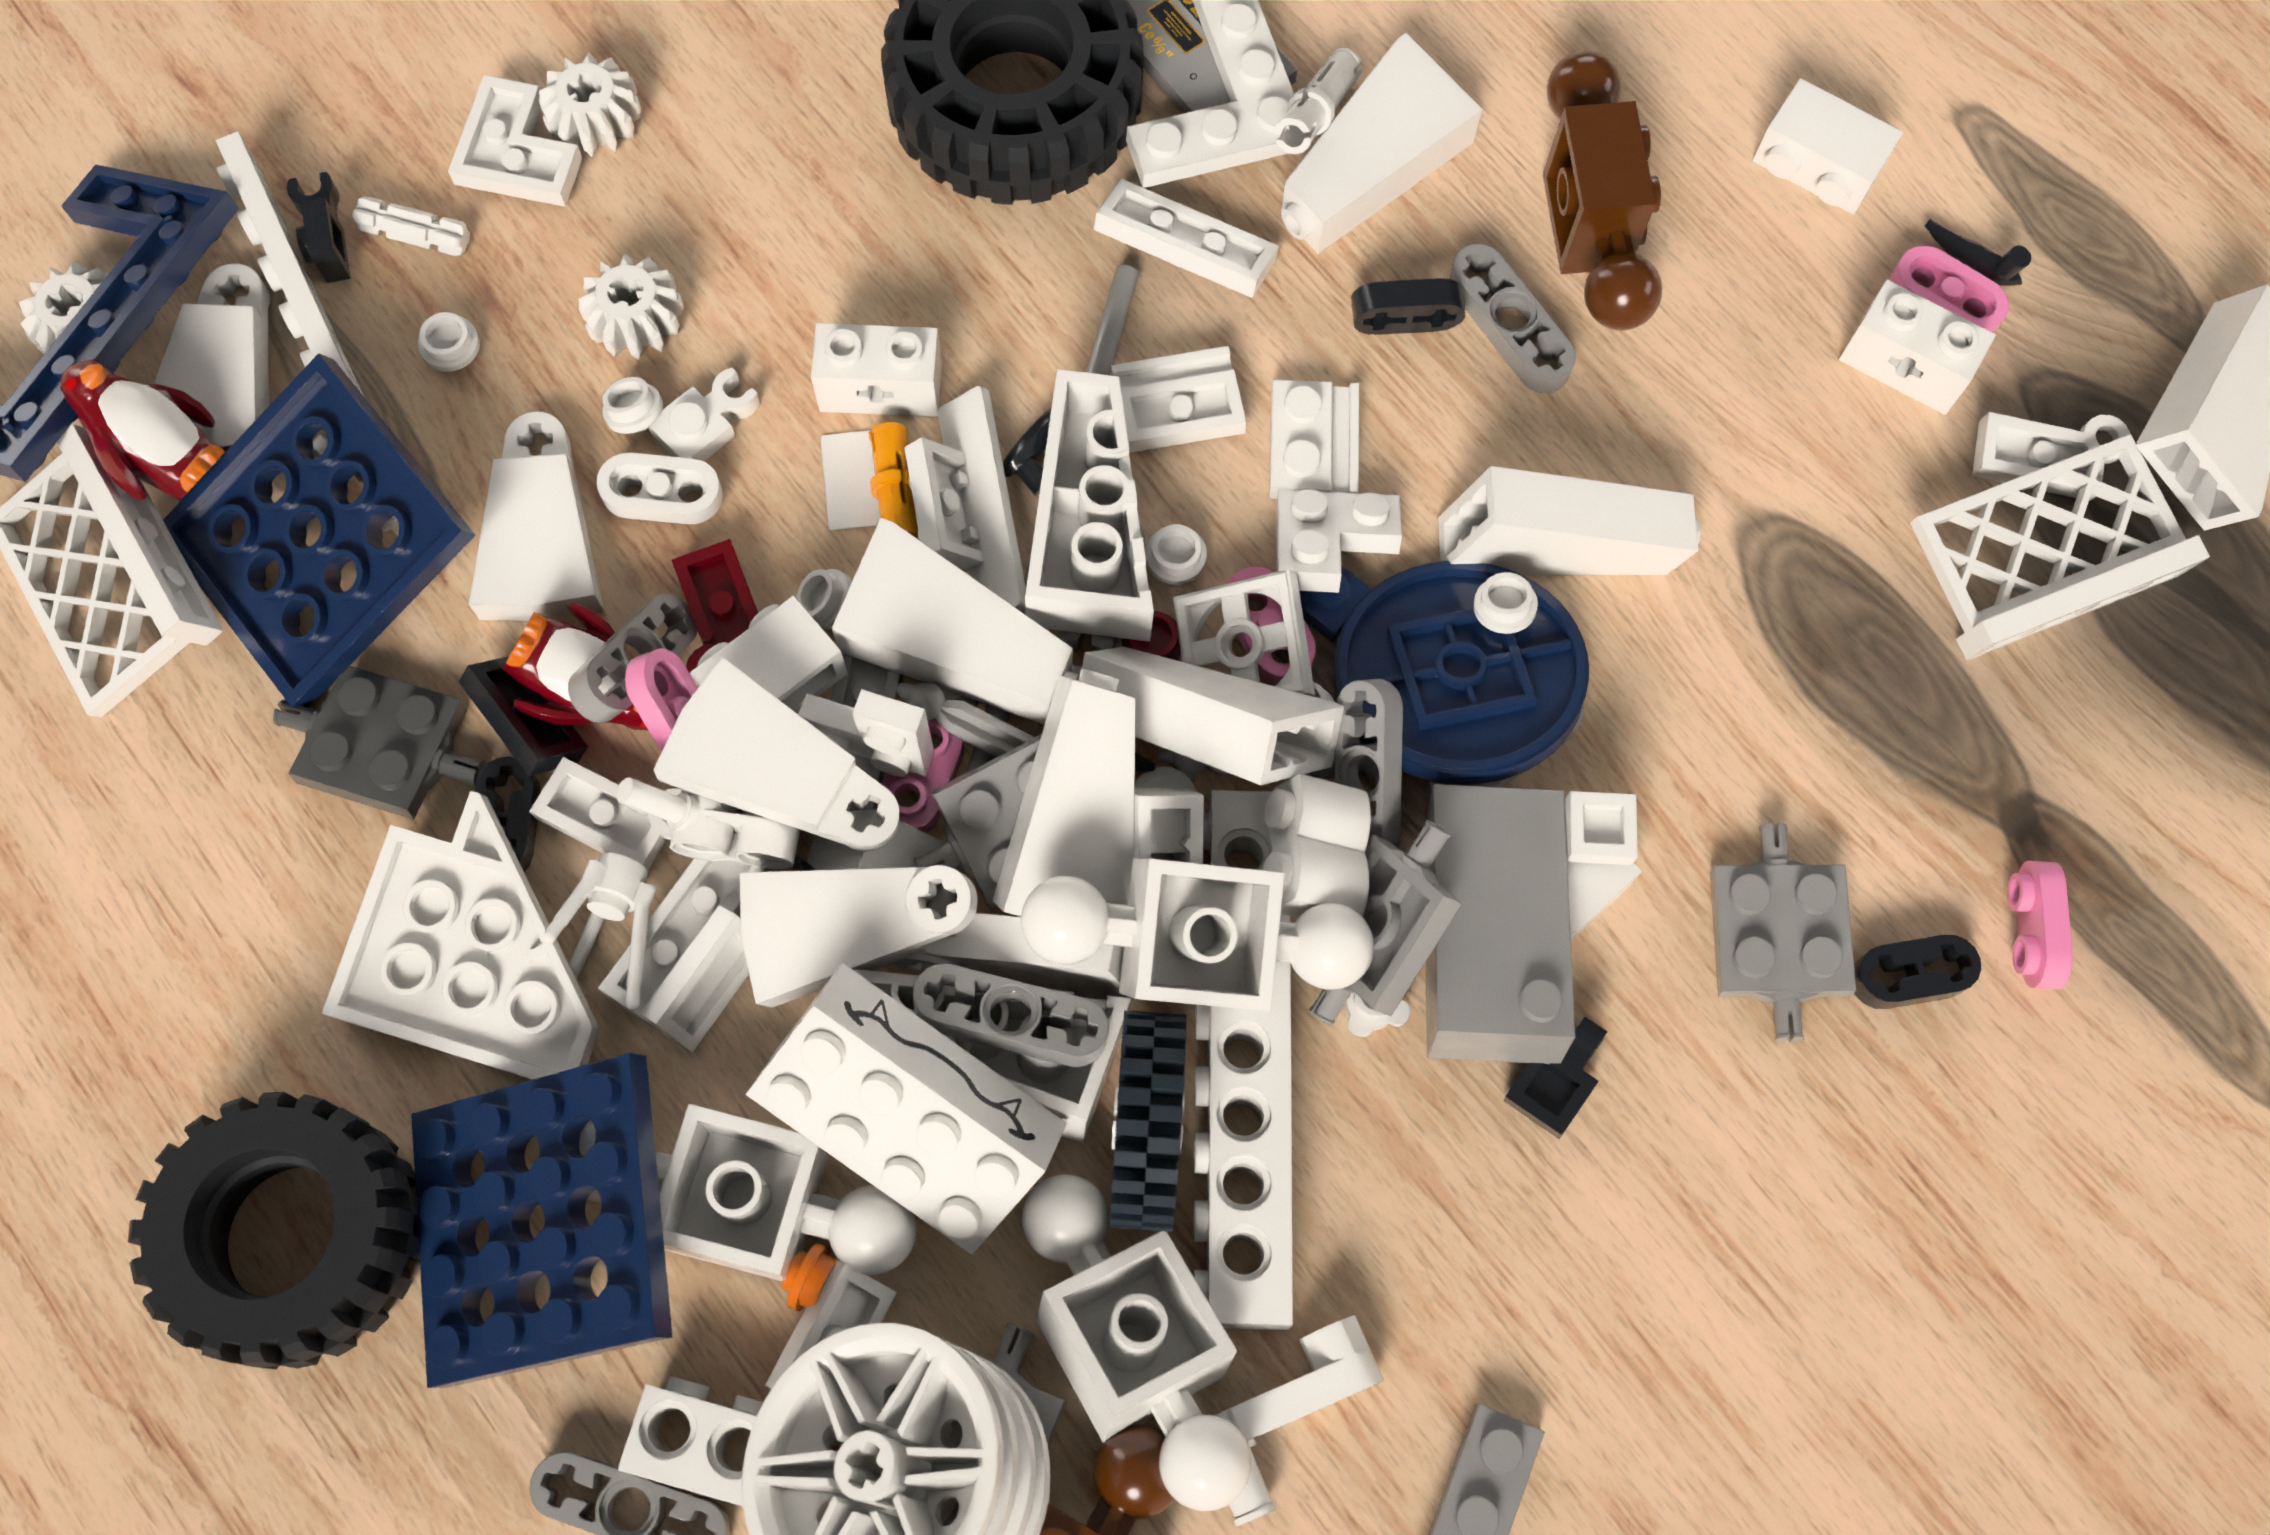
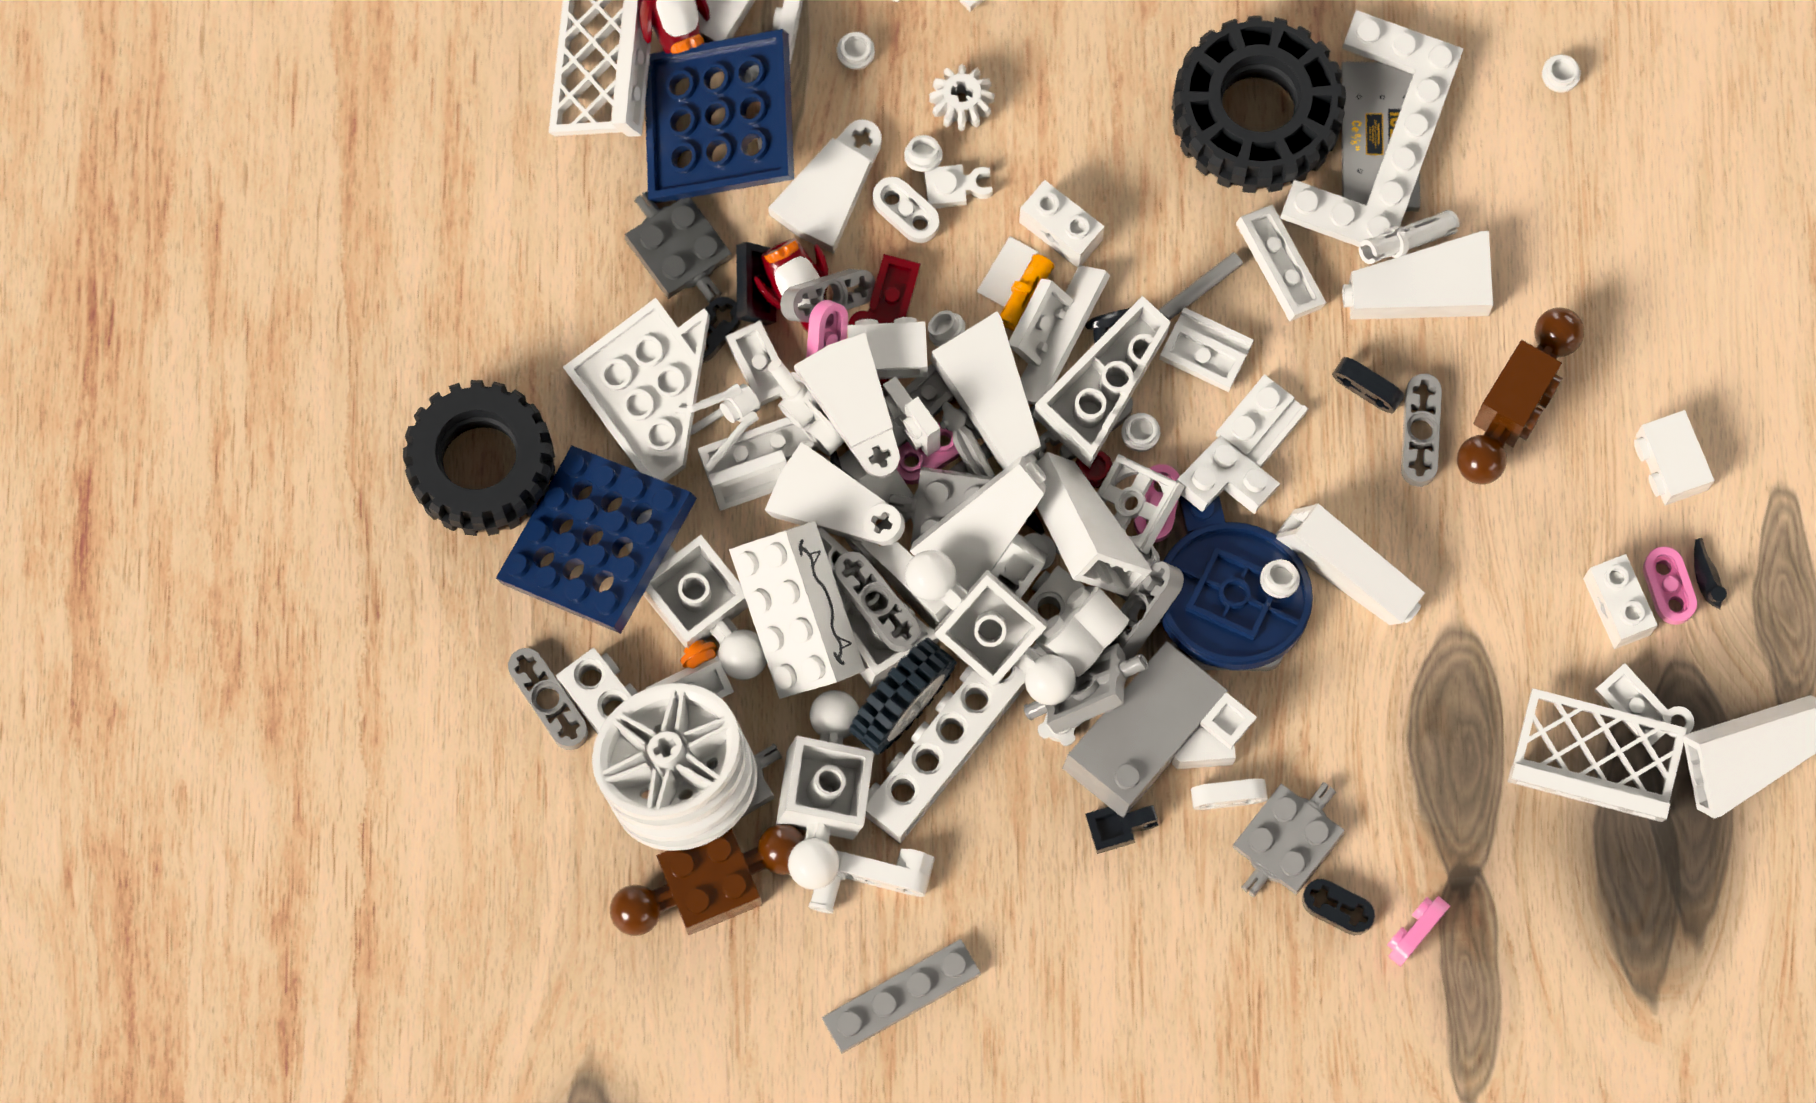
camera: 40 degrees right, 5 degrees up
none -> white beam [1191,779,1268,810]

